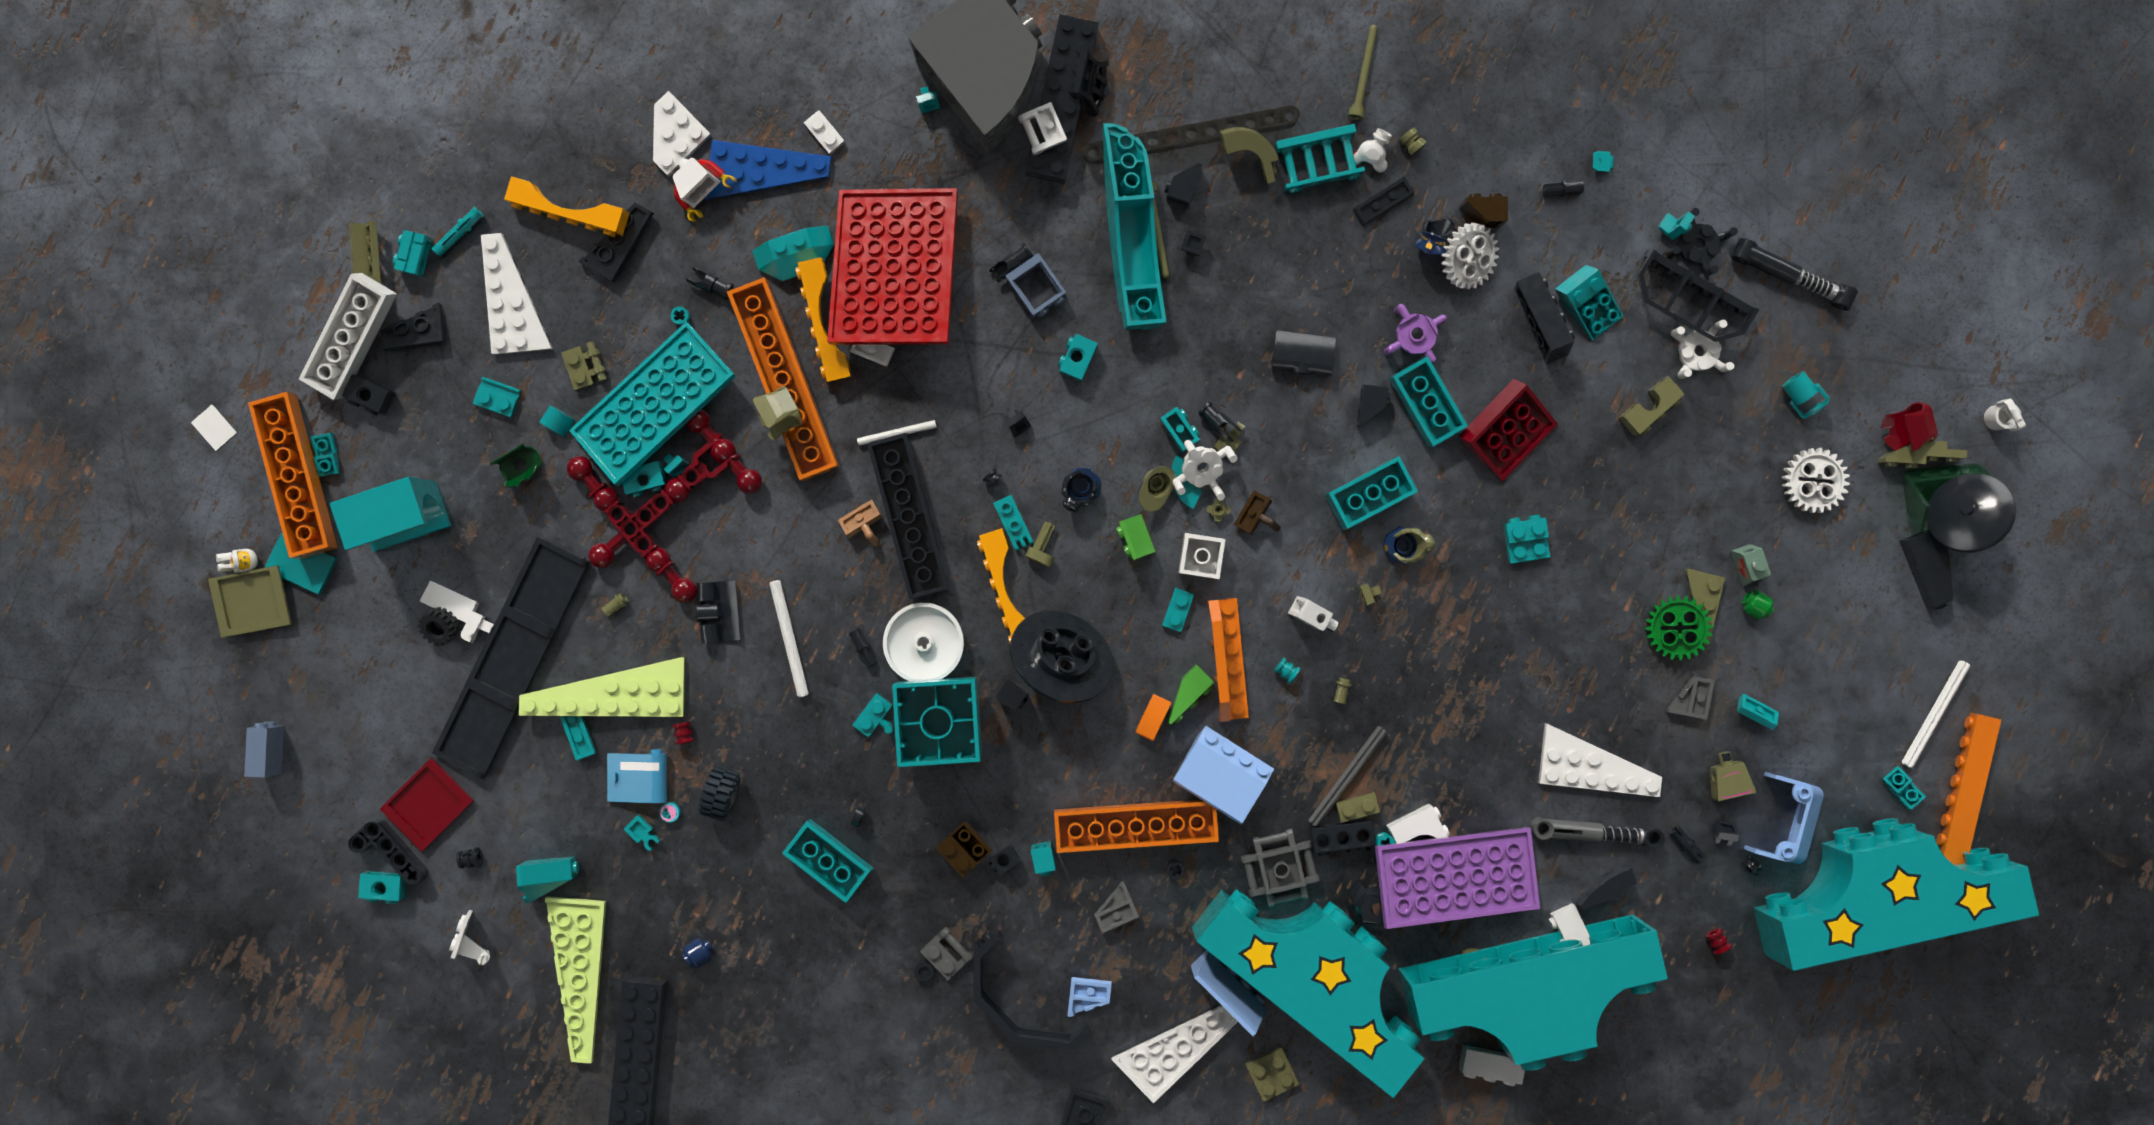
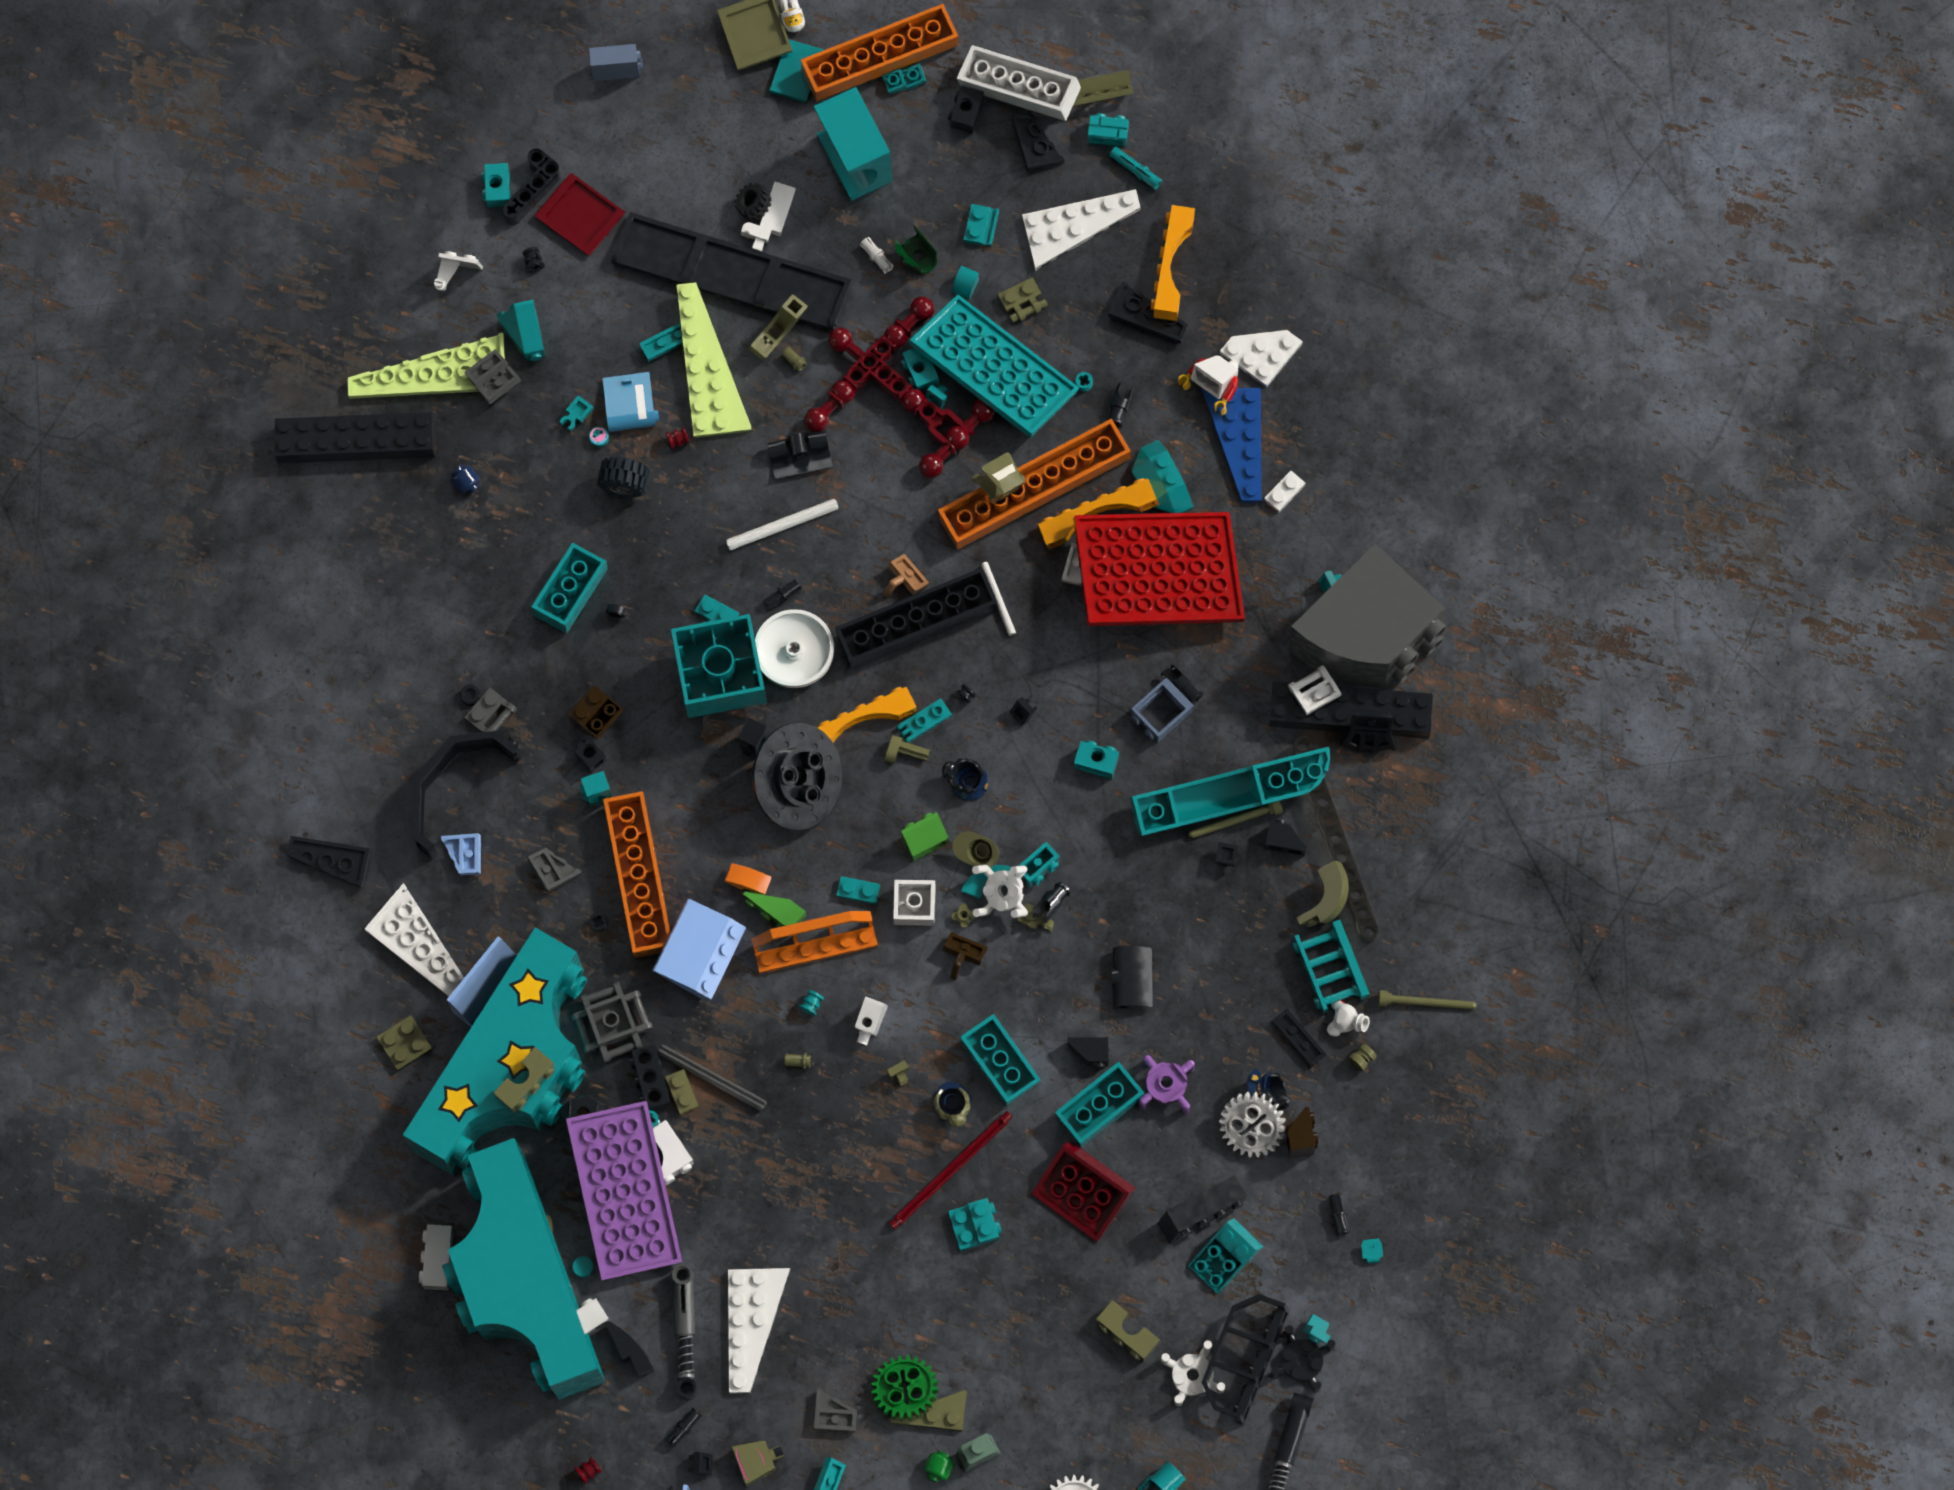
camera: 85 degrees right, 15 degrees down
none -> dark grey slope [464,349,521,404]
none -> olive arch [494,1047,555,1113]
none -> teal tile [573,1256,594,1278]
none -> olive arch [748,294,808,361]
none -> white pin [860,237,894,274]
none -> dark red piece [889,1111,1013,1230]

